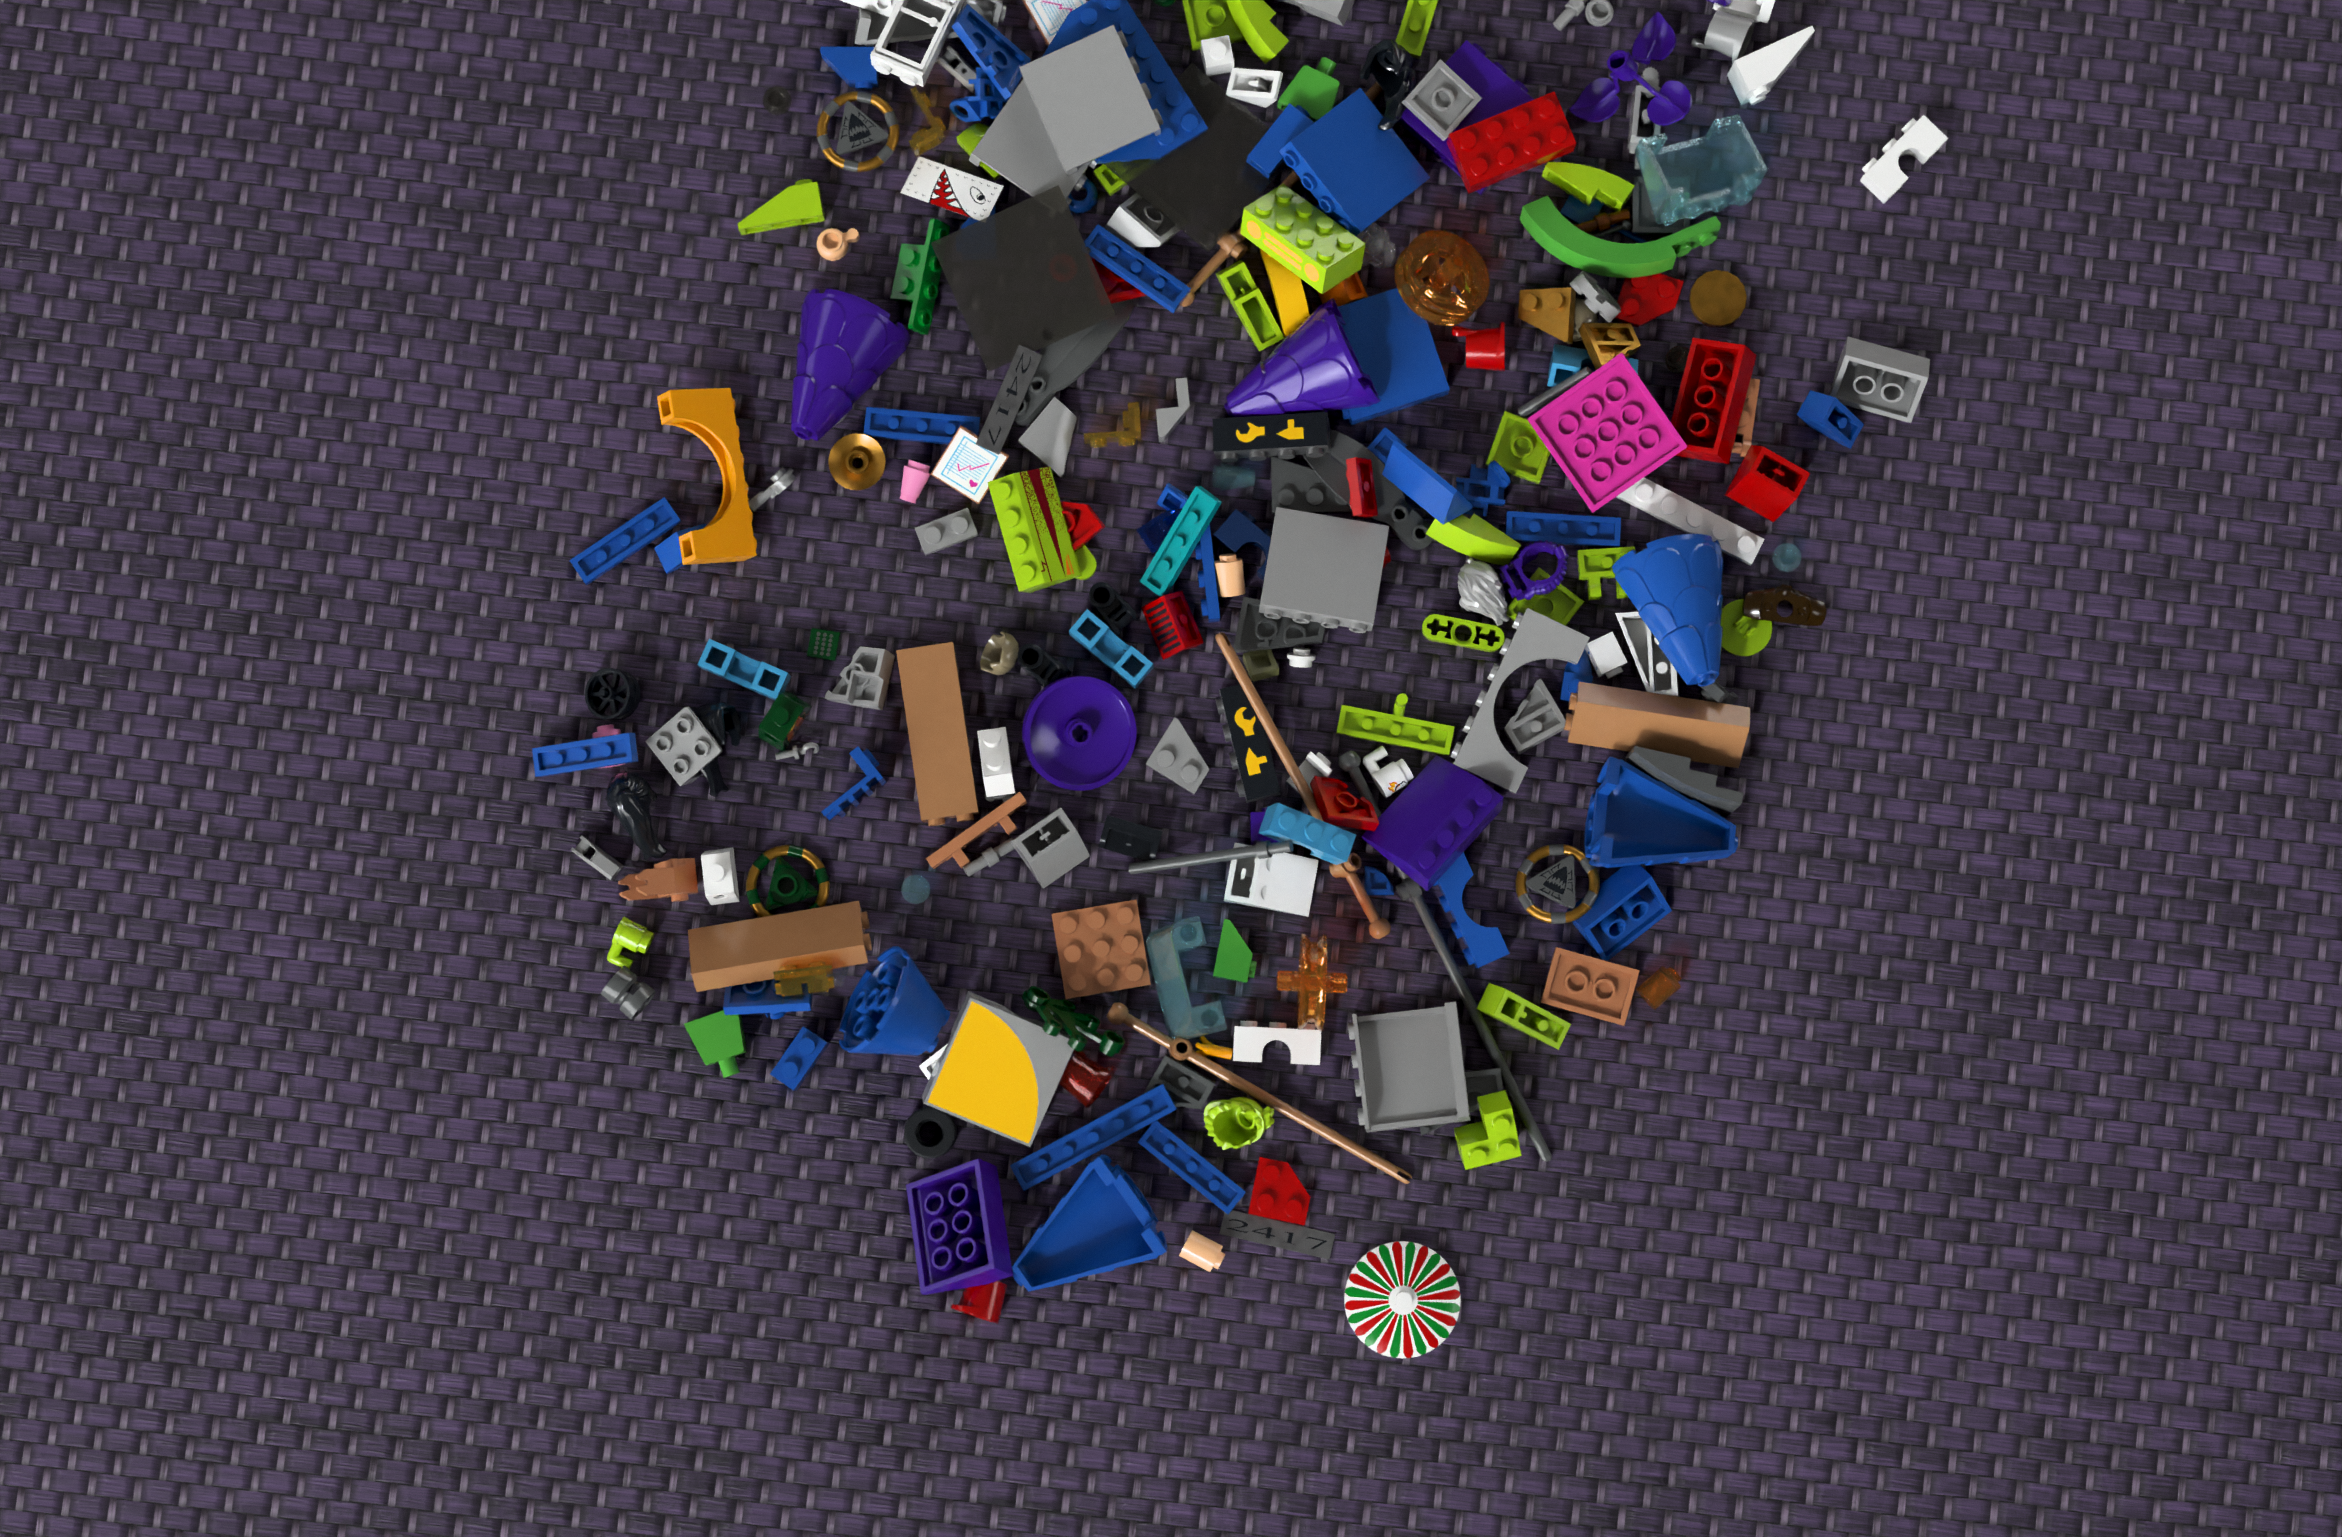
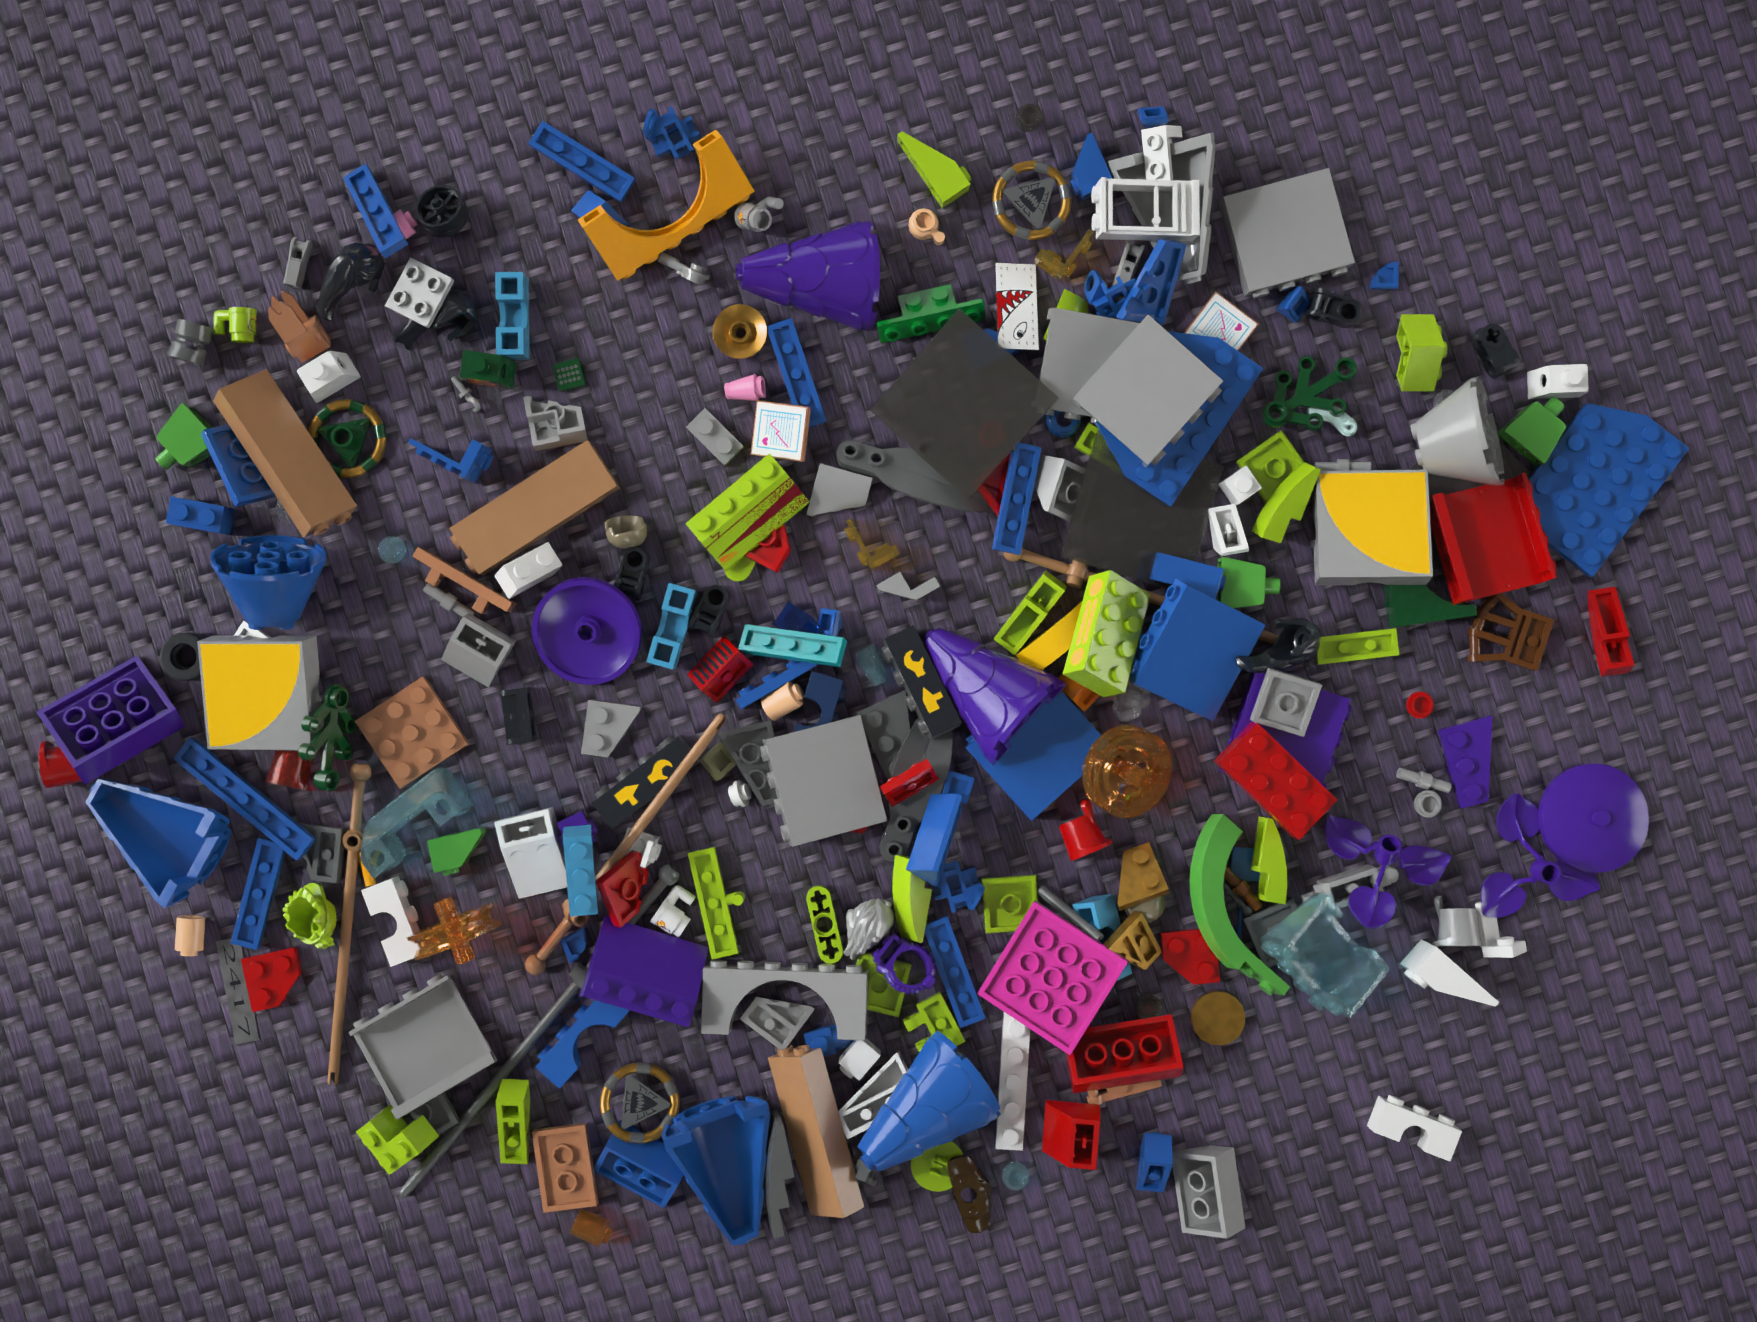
camera: 65 degrees right, 5 degrees up
clear yellow hinge [773,962,834,997] -> none
flat silver sticker [976,345,1042,455] -> none
dark grey bar [1129,840,1293,875] -> none
dish [1344,1241,1461,1358] -> none
light grey plate [1569,271,1621,323] -> none
none -> blue piece [643,106,700,160]
none -> light grey piece [734,196,784,232]

